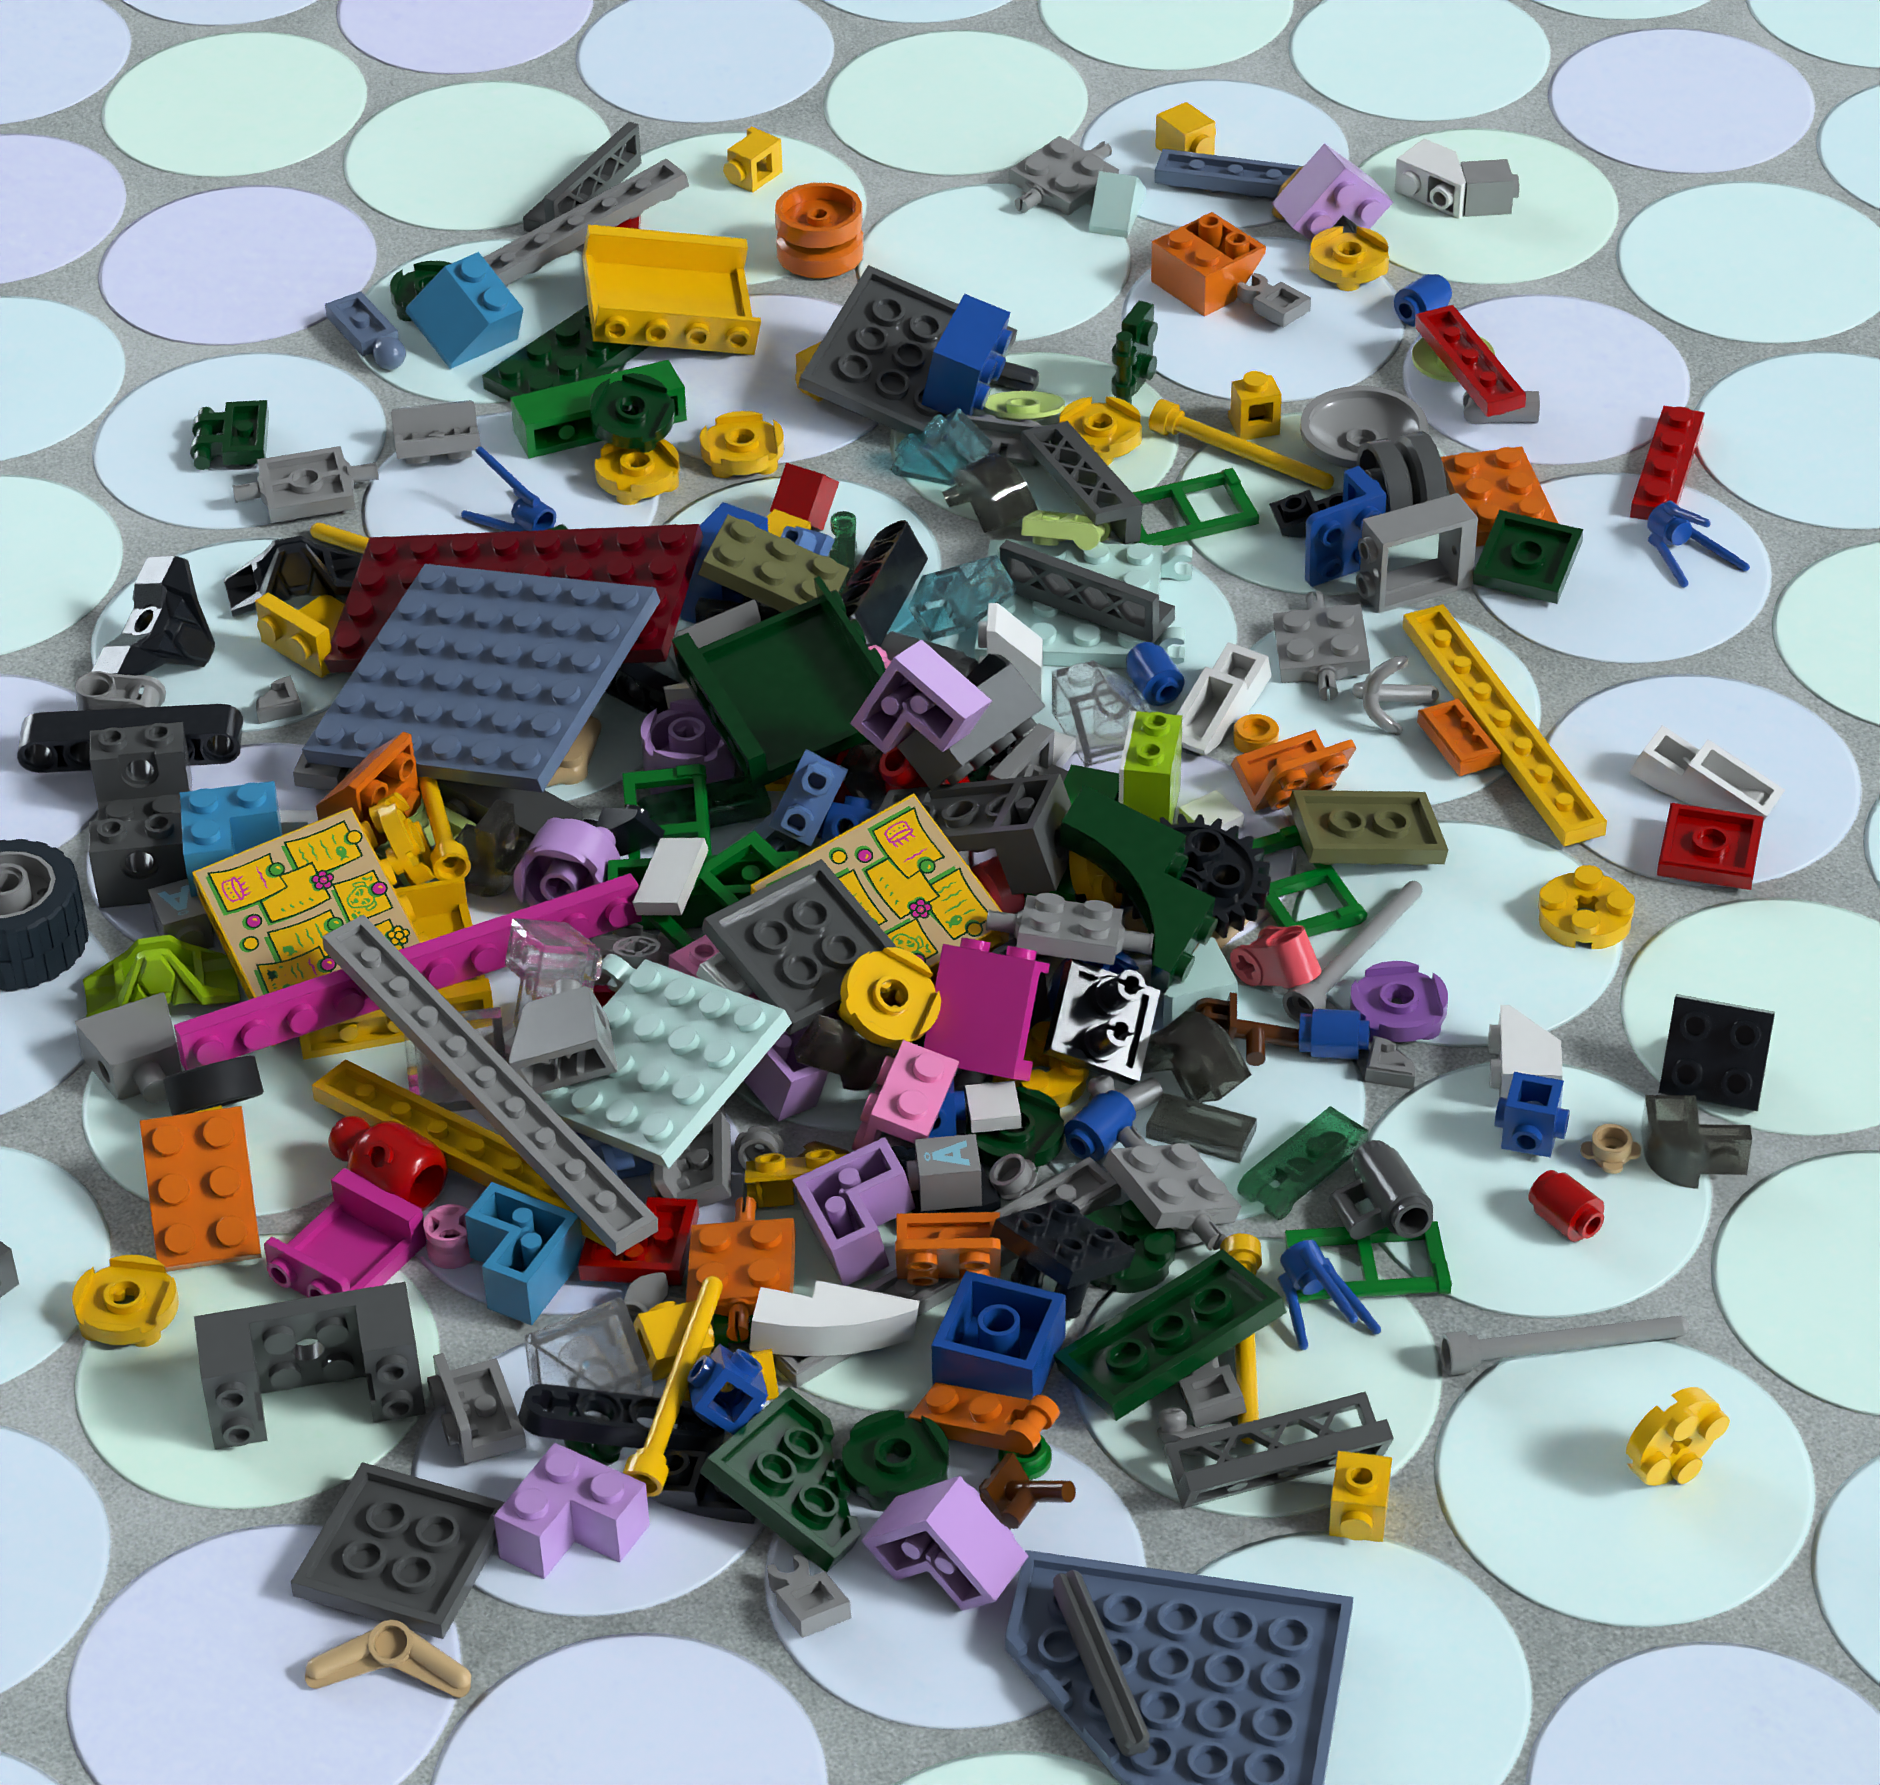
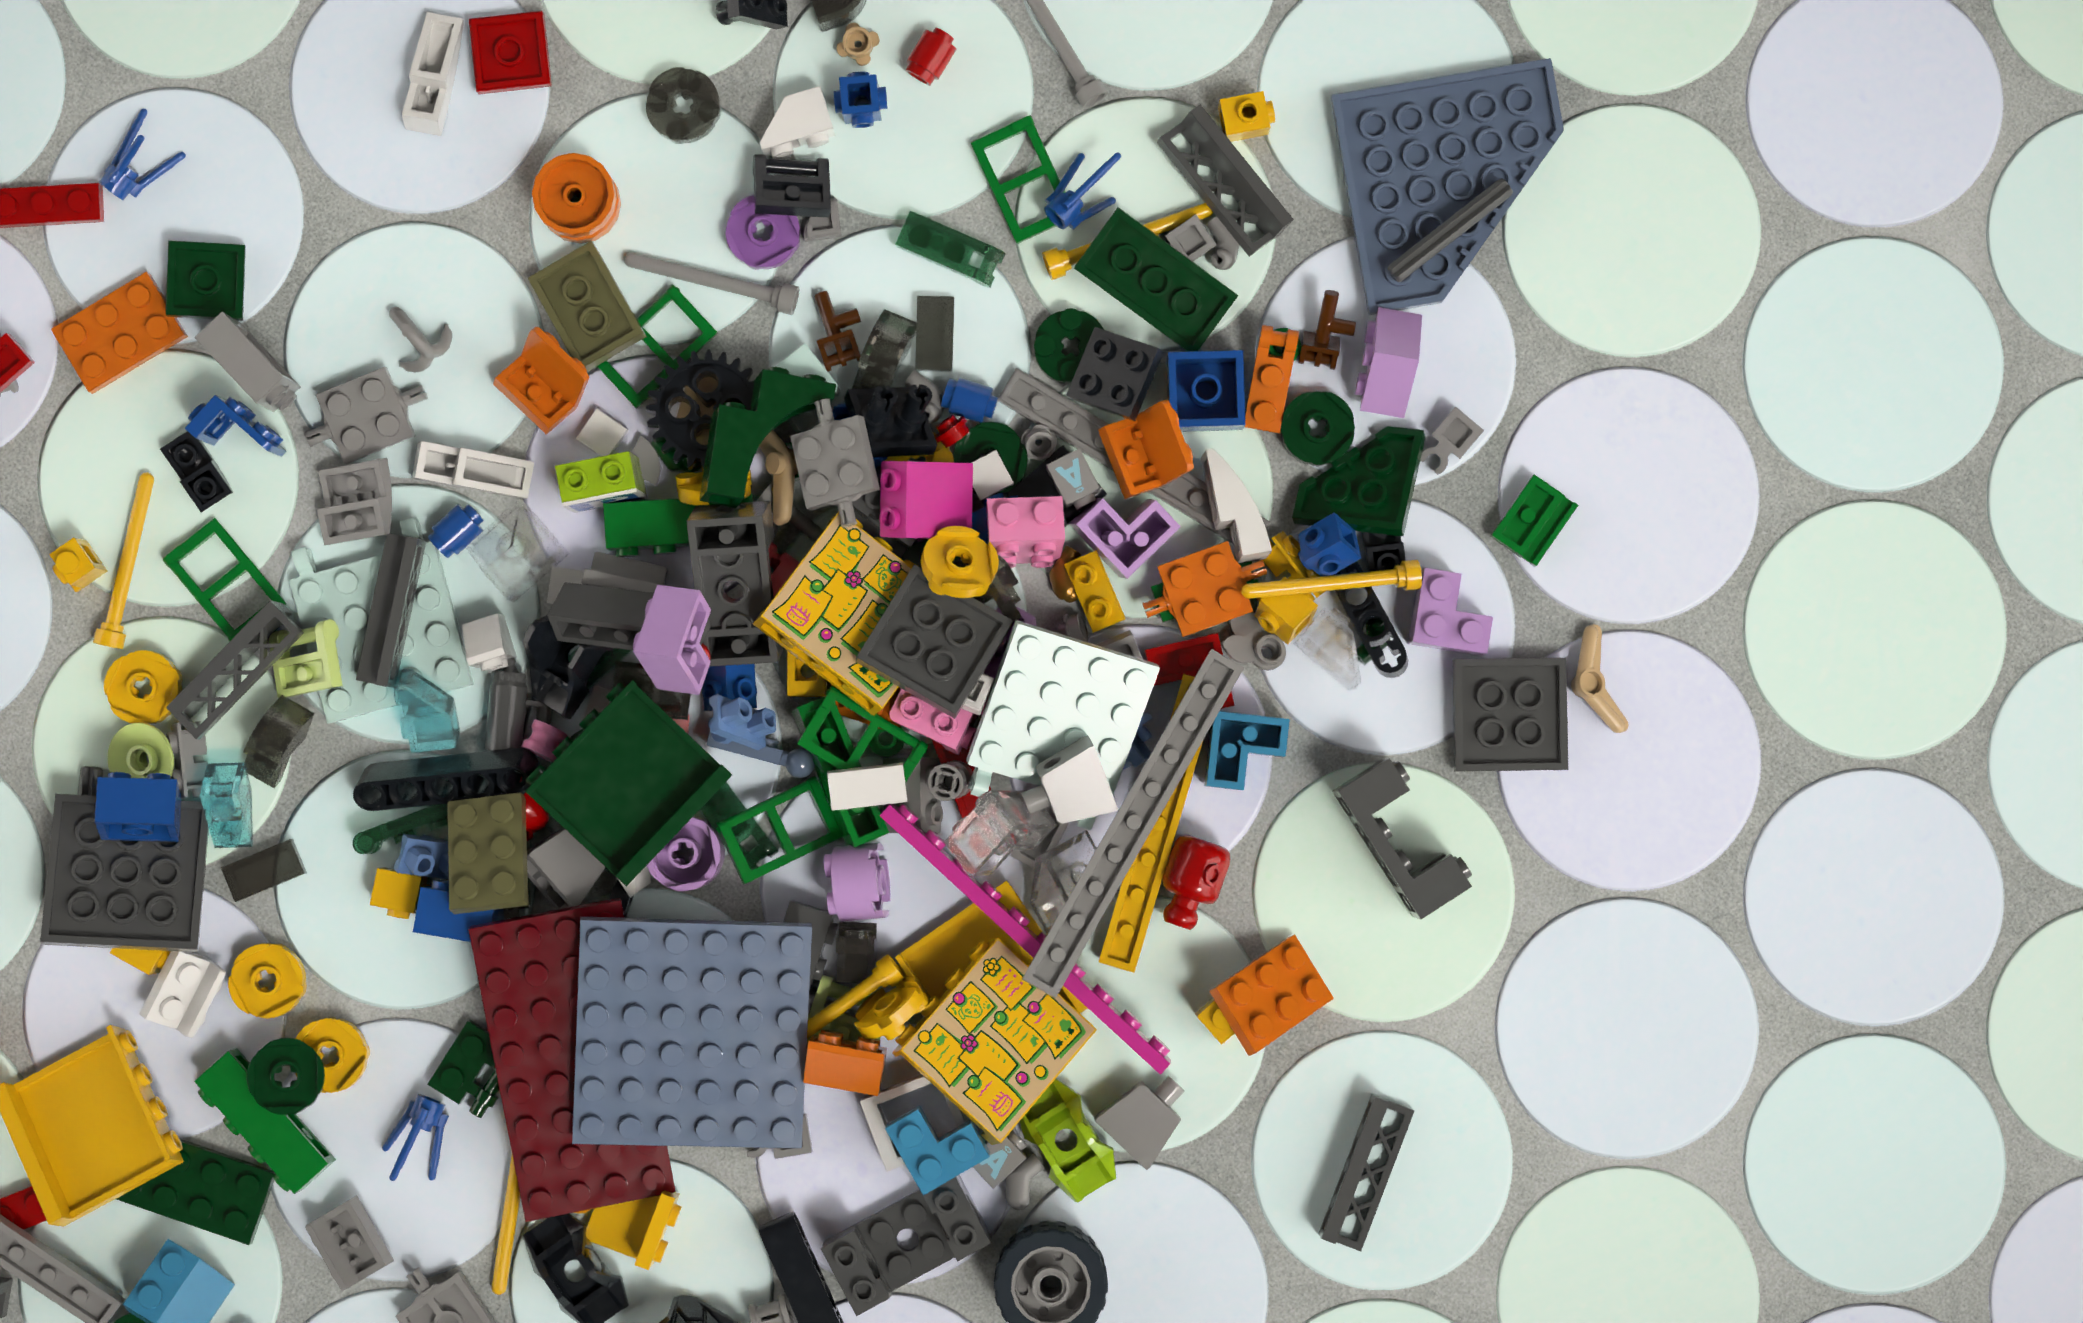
camera: 110 degrees left, 45 degrees up
yellow plate [72,1255,179,1347] -> none
black tyre [163,1055,264,1116] -> none
light grey tile [256,675,302,724] -> none
dark pink panel [264,1168,427,1297] -> none
bright pink wheel [423,1204,473,1269] -> none
light grey bracket [427,1353,527,1464] -> none
black slope [583,804,665,856] -> none
red brick [770,463,839,531] -> none
light grey plate [1103,1126,1242,1251] -> none
dark green plate [1111,300,1158,404] -> none
coral piece [1230,925,1322,989] -> none
light orange tile [1233,714,1279,753] -> none
blue brick [1299,1008,1370,1059] -> none
light grey dish [1300,386,1428,469] -> none
dark grey piece [1329,1140,1433,1240] -> none
dark grey wheel [1357,431,1448,513] -> none
yellow plate [1402,604,1607,847] -> none
orange plate [1417,698,1501,777] -> none
yellow plate [1538,865,1635,949] -> none
none -> white bracket [139,951,226,1039]
none -> clear smoke tile [221,839,307,902]
none -> light grey slope [317,458,392,546]
none -> orange wheel [532,153,621,244]
none -> clear smoke plate [646,67,721,144]
none -> black plate [753,154,831,218]
none -> red plate [935,414,970,448]
none -> light grey arm [1005,1154,1044,1210]
none -> green plate [1490,474,1579,567]

